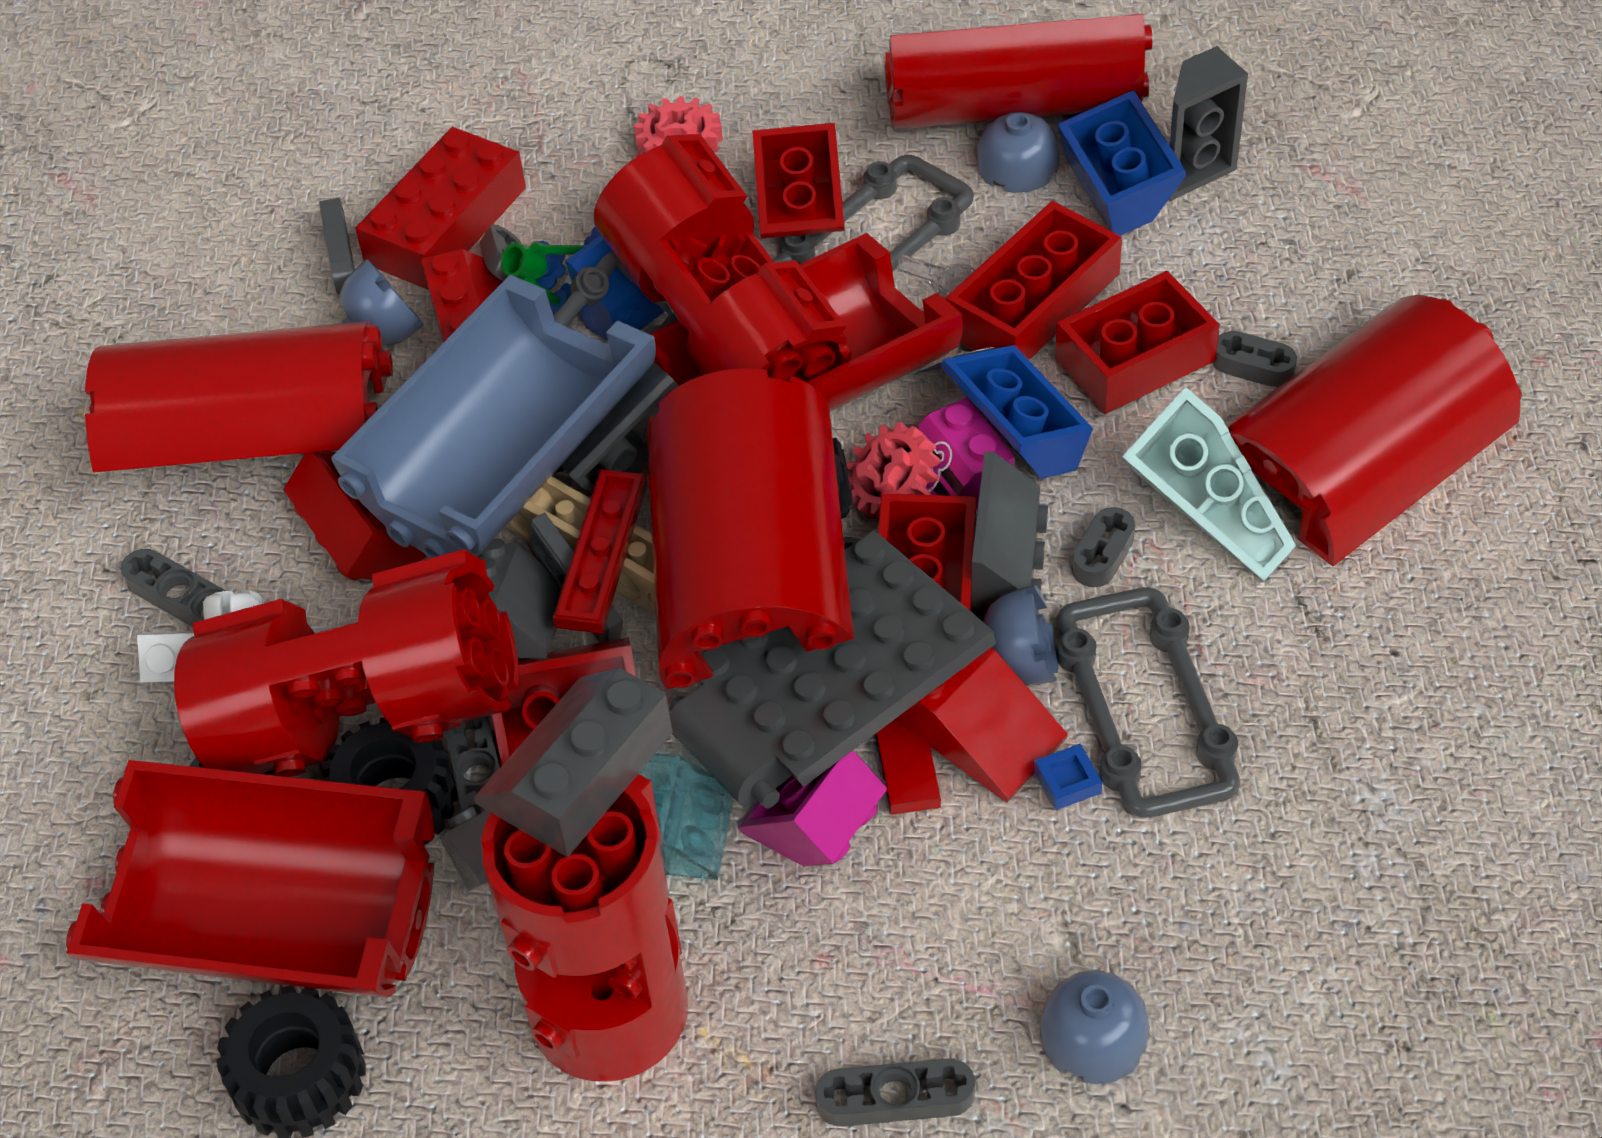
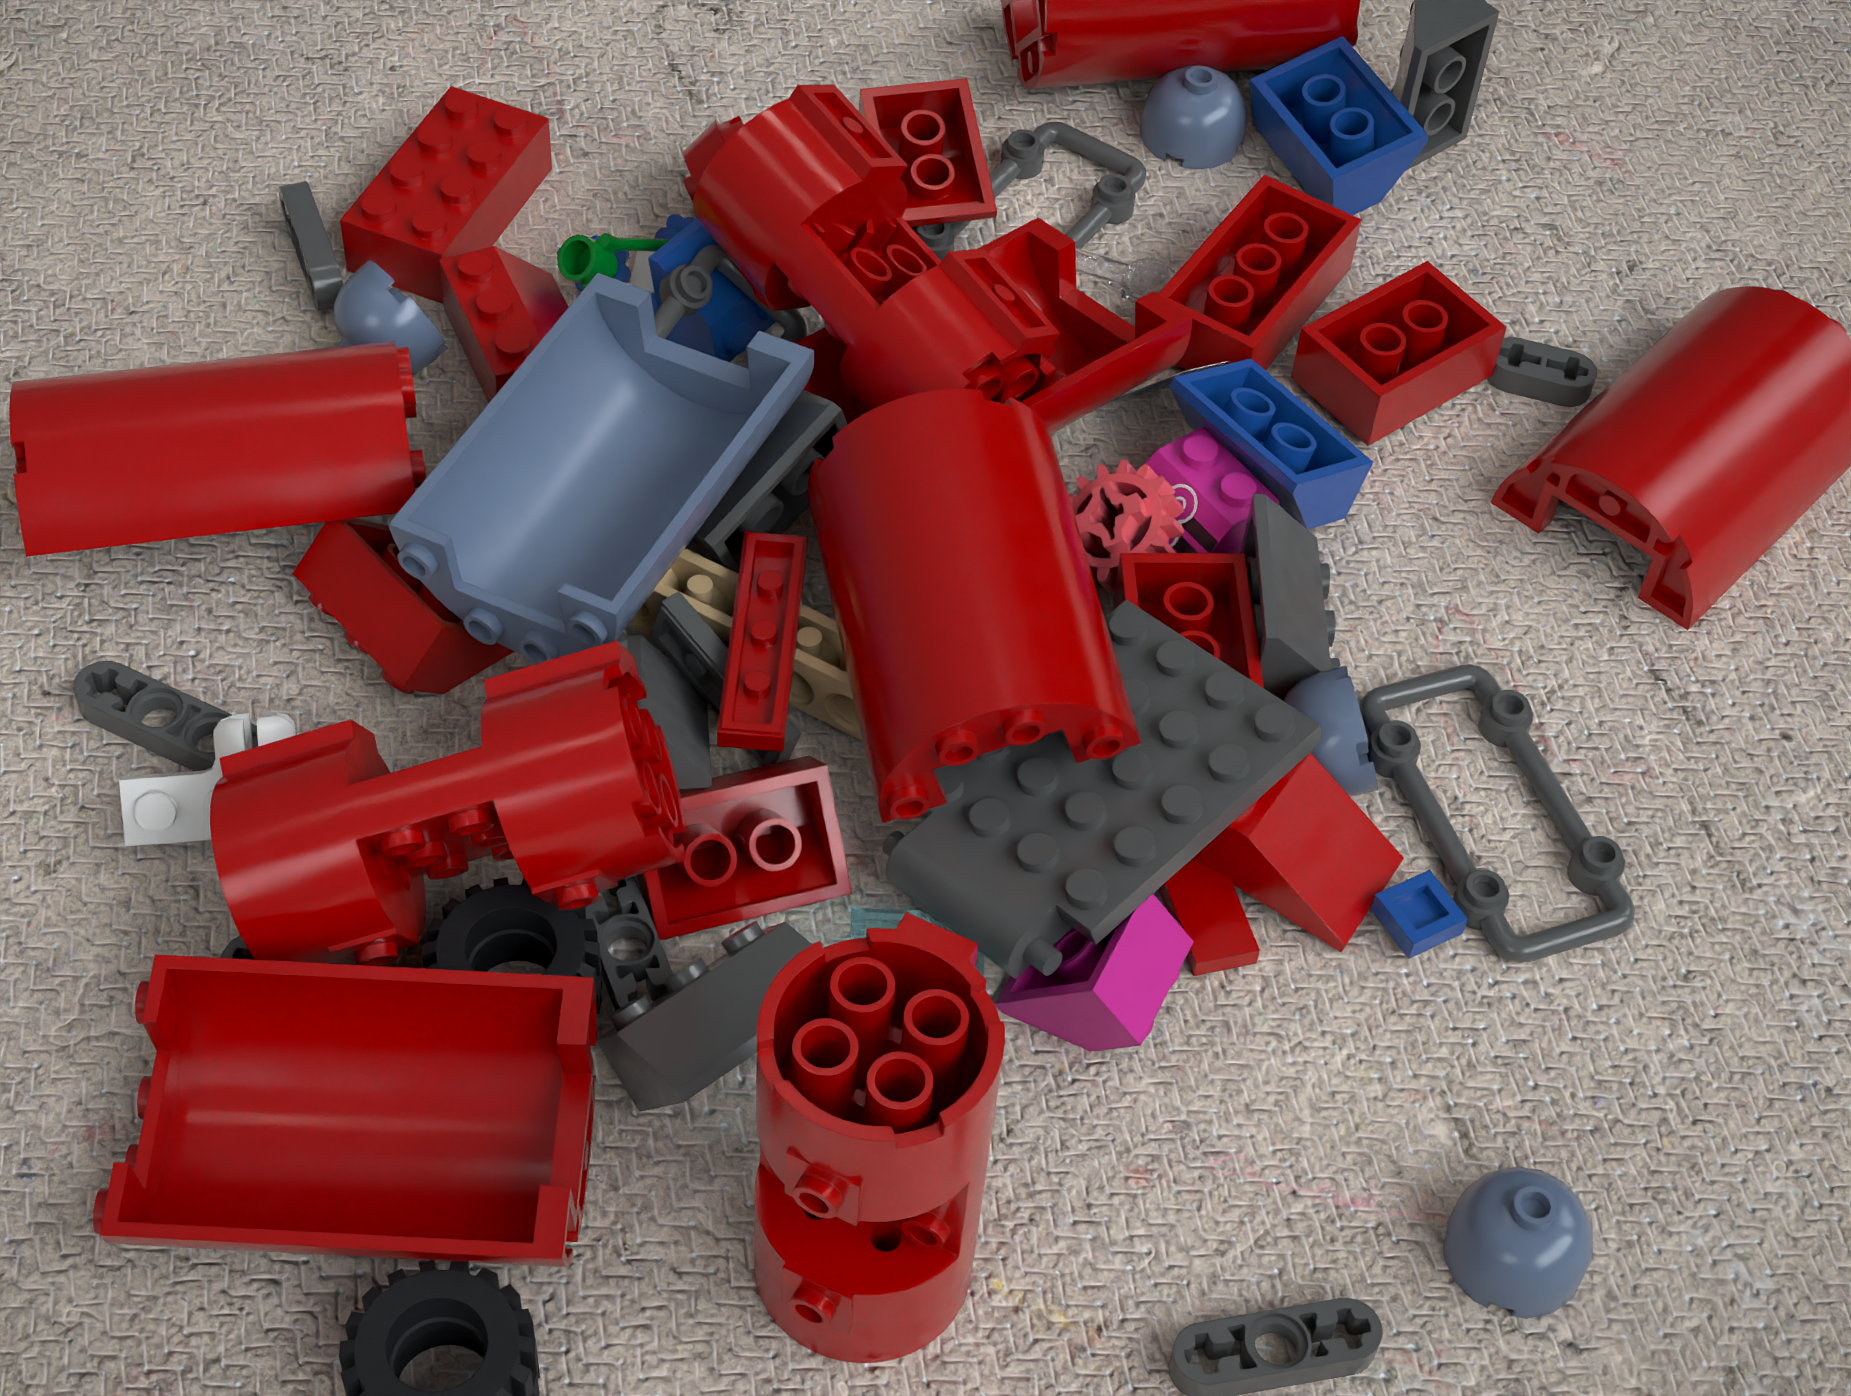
camera: 15 degrees left, 0 degrees up
dark grey slope [474,668,673,858] -> none
dark grey beam [479,224,522,281] -> none
coral gear [634,96,723,153] -> none
dark grey beam [1072,507,1135,587] -> none
light aqua wedge [1122,387,1296,582] -> none

